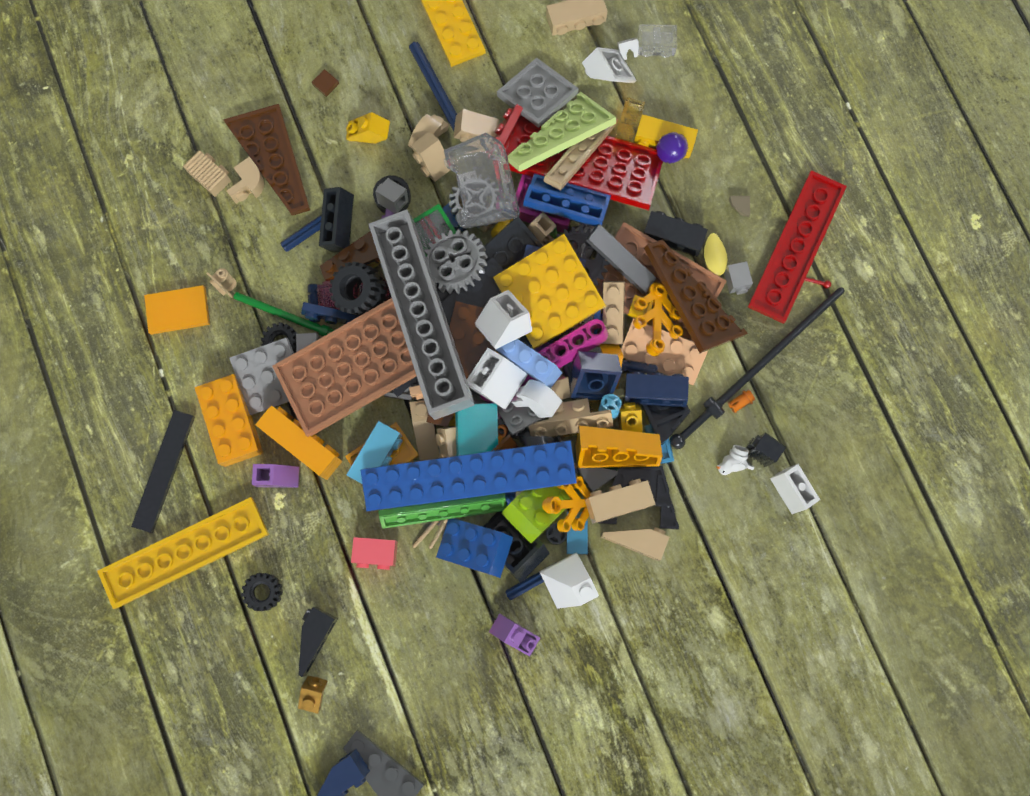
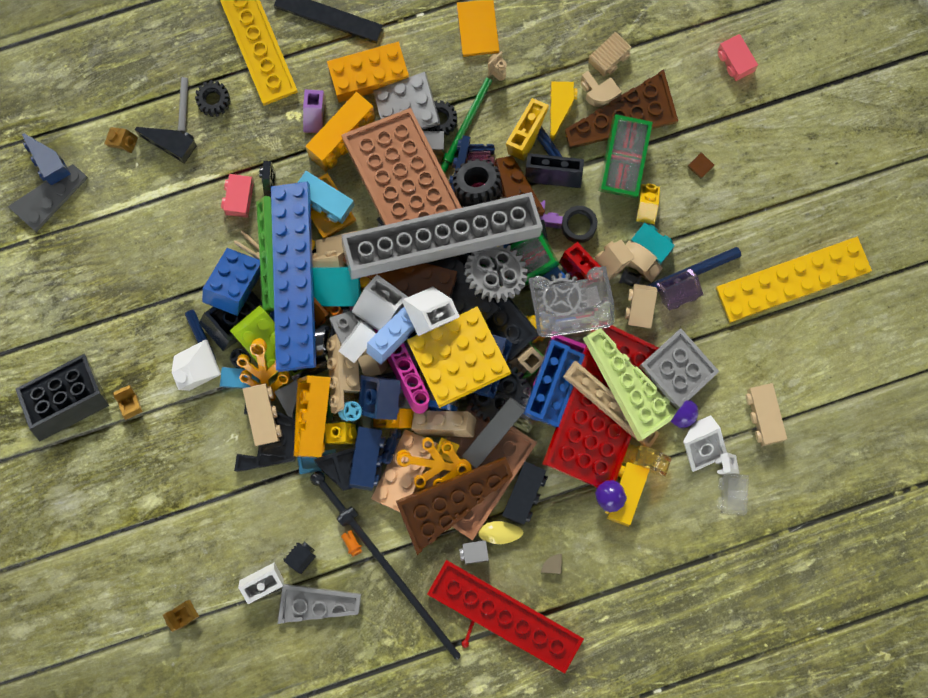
camera: 95 degrees right, 0 degrees up
light grey brick [375,178,408,214] -> none
red plate [485,104,523,155] -> none
medium lavender slope [489,613,540,656] -> none
tan slope [601,527,670,561] -> none
white animal [716,445,754,475] -> none
none -> black slope [15,353,109,442]
none -> pearl gold bracket [113,385,143,420]
none -> pearl gold bracket [163,599,199,632]
none -> light grey bar [178,77,188,133]
none -> black wing [259,161,276,197]
none -> light grey wing [278,584,361,624]
none -> yellow slope [506,98,549,161]
none -> yellow slope [550,81,577,141]
none -> red brick [559,242,603,288]
none -> clear brick [598,114,653,199]
none -> black bush [619,267,643,287]
none -> teal brick [631,223,675,265]
none -> clear purple brick [656,269,703,310]
none -> dark purple hair [671,400,699,429]
none -> coral brick [717,34,758,81]

